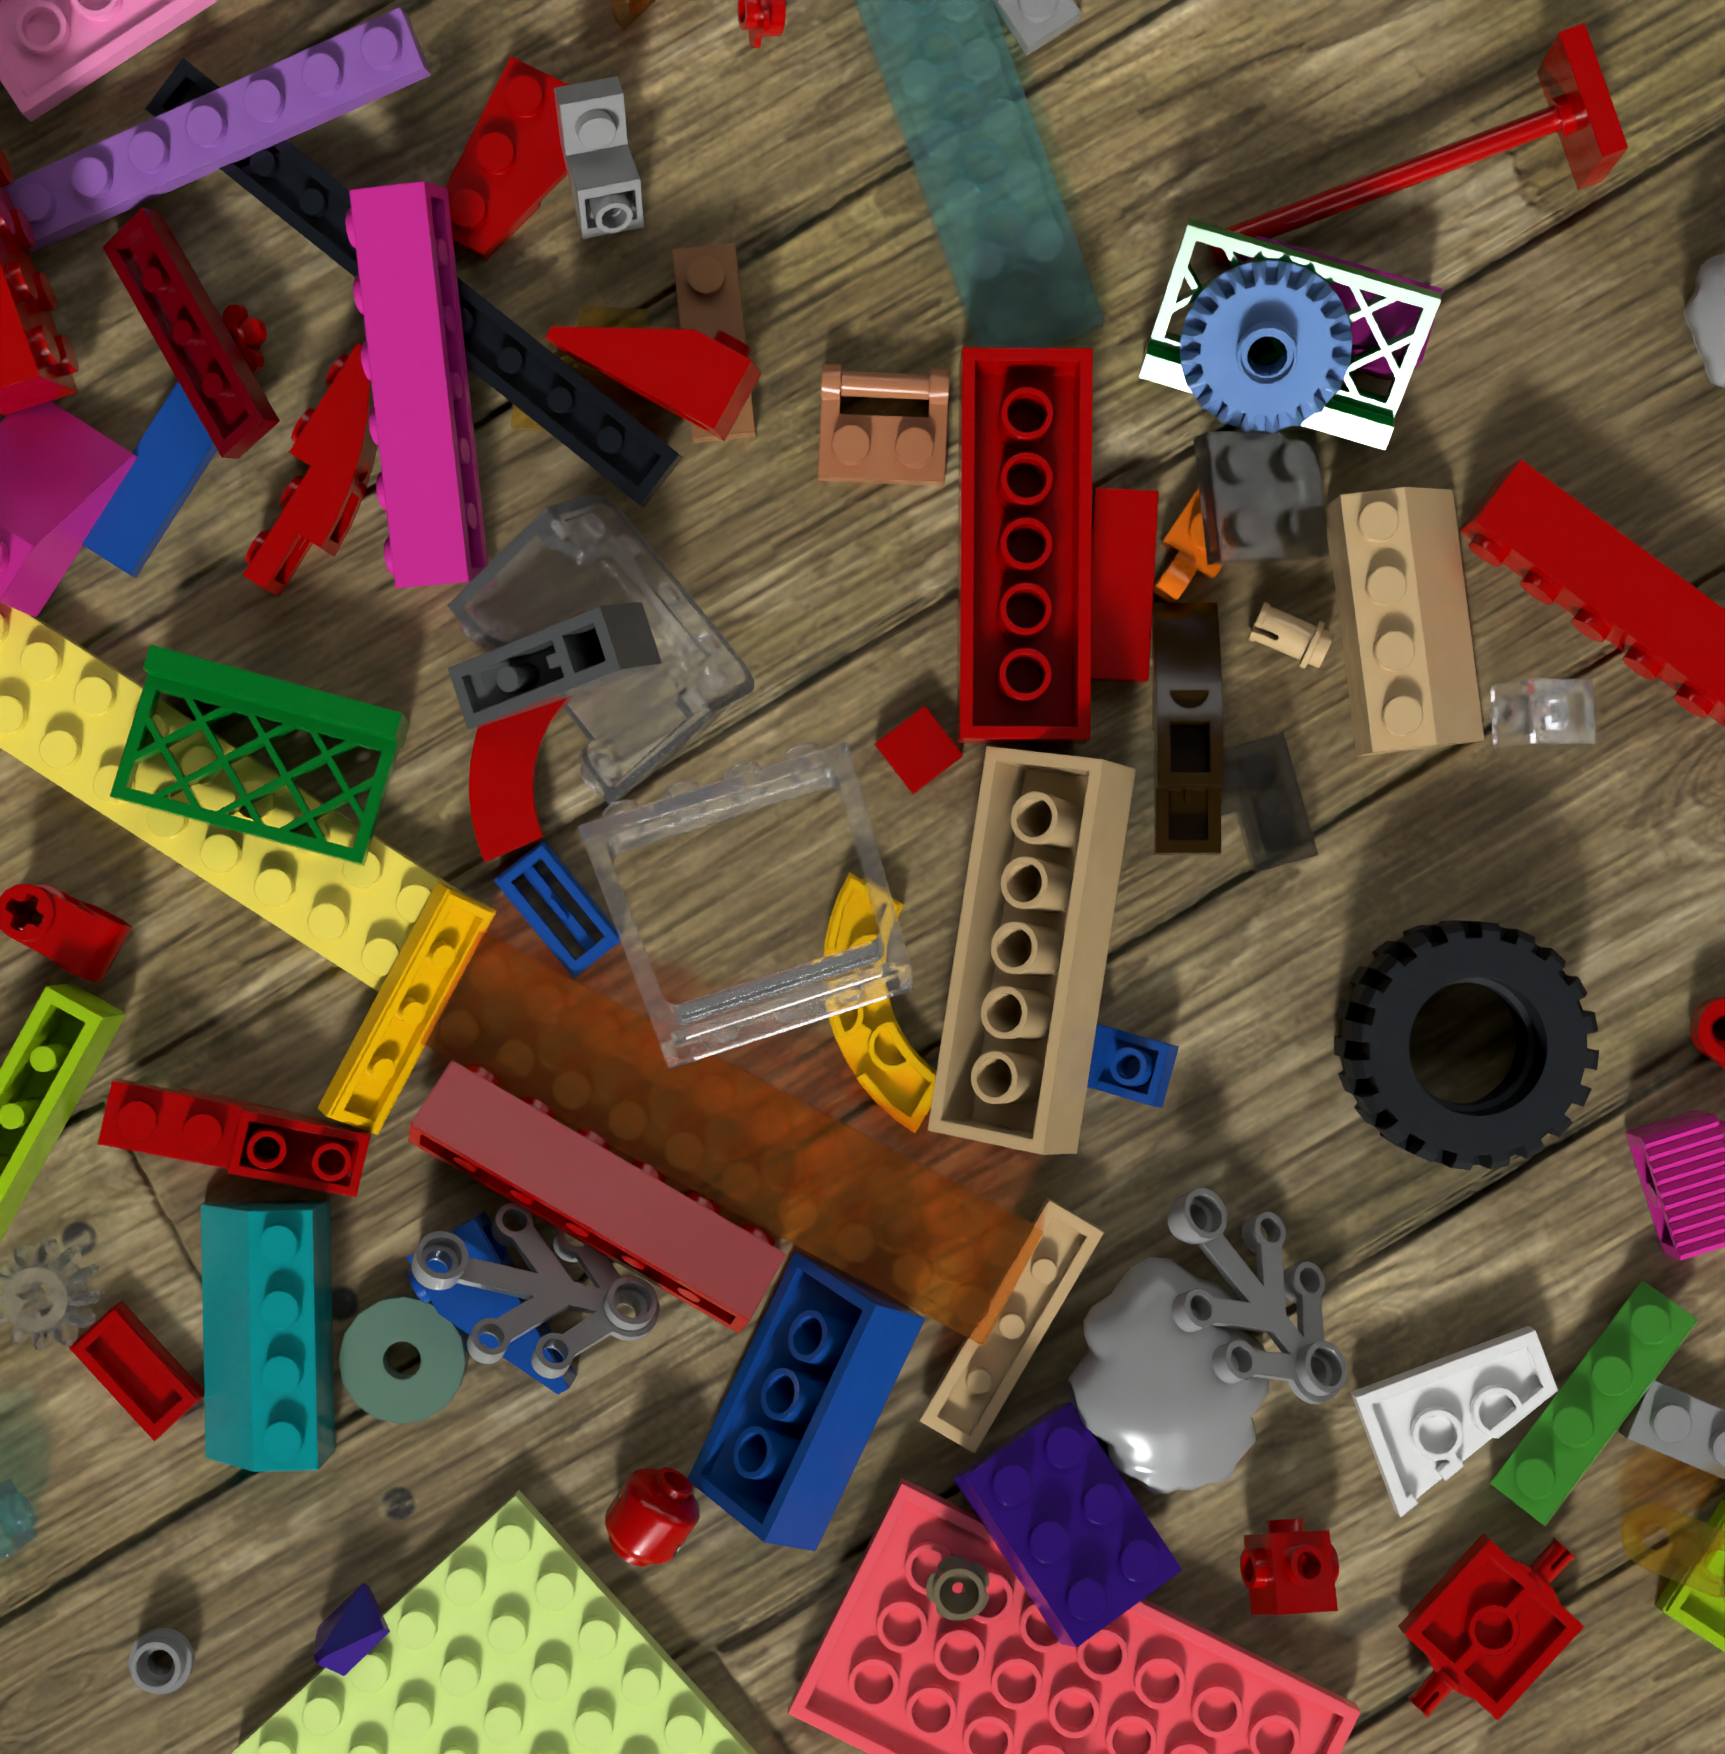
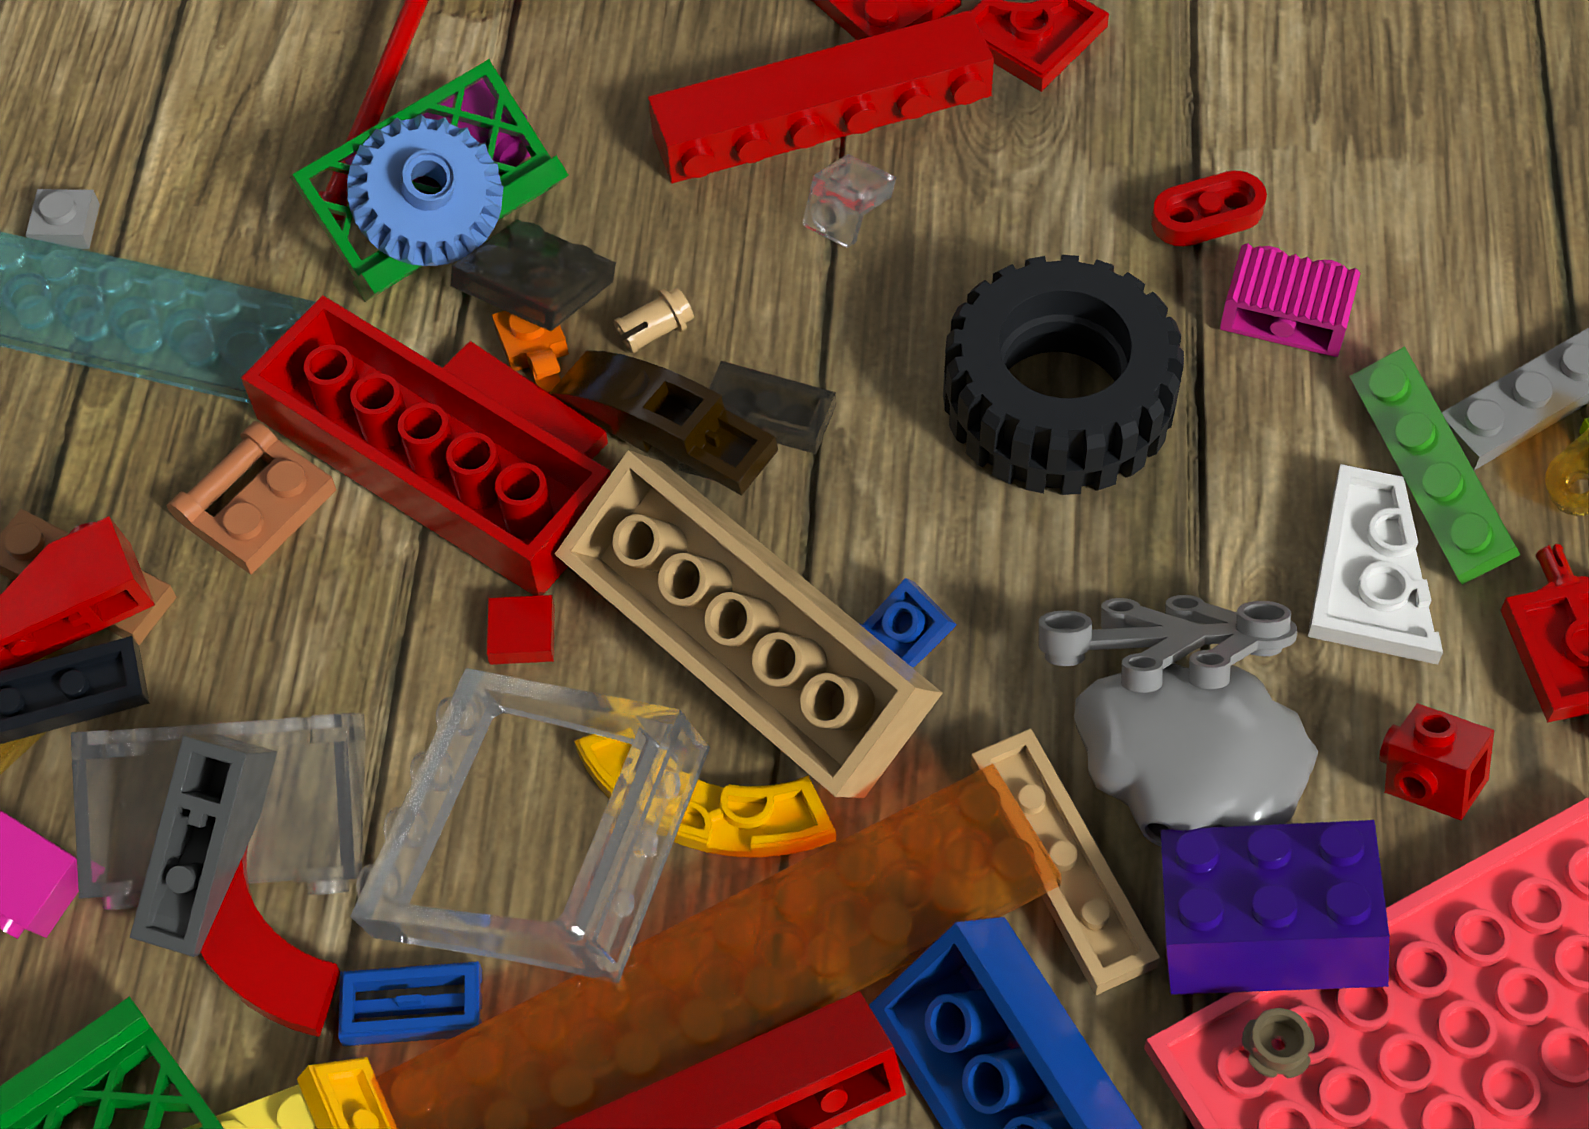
camera: 55 degrees left, 30 degrees down
tan slope [1325,487,1485,757] -> none

